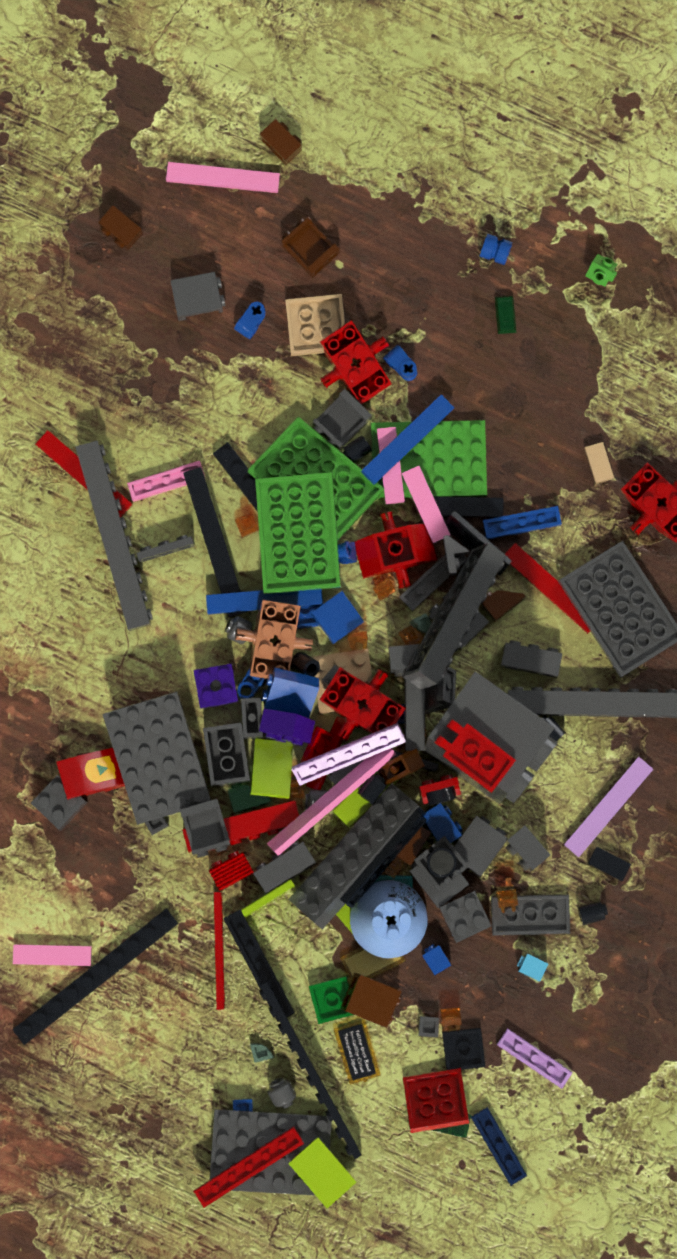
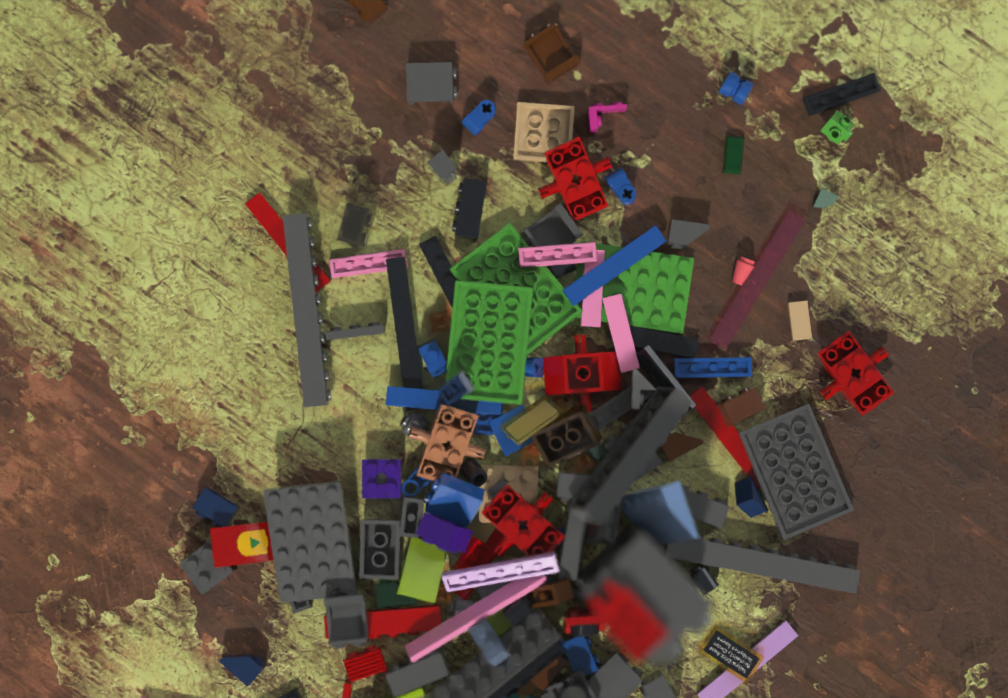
camera: 10 degrees right, 5 degrees up
none -> dark blue brick [192,487,240,527]
none -> dark blue slope [219,654,266,687]
none -> clear smoke brick [337,203,375,250]
none -> blue torso [418,337,447,378]
none -> dark grey brick [427,150,458,185]
none -> dark blue slope [438,372,474,406]
none -> black brick [452,178,487,240]
none -> sand blue brick [469,619,511,666]
none -> clear yellow piece [500,395,563,445]
none -> bright pink tile [518,242,597,268]
none -> dark brown brick [530,404,602,468]
none -> dark pink bracket [588,102,627,133]
none -> light blue slope [621,481,699,546]
none -> dark grey slope [667,219,710,249]
none -> piece [699,626,764,684]
none -> clear pink tile [709,210,806,350]
none -> reddish brown brick [717,387,766,427]
none -> coral cone [732,256,754,285]
none -> dark blue slope [734,476,768,518]
none -> black tile [802,73,881,117]
none -> sand green tile [813,189,839,208]

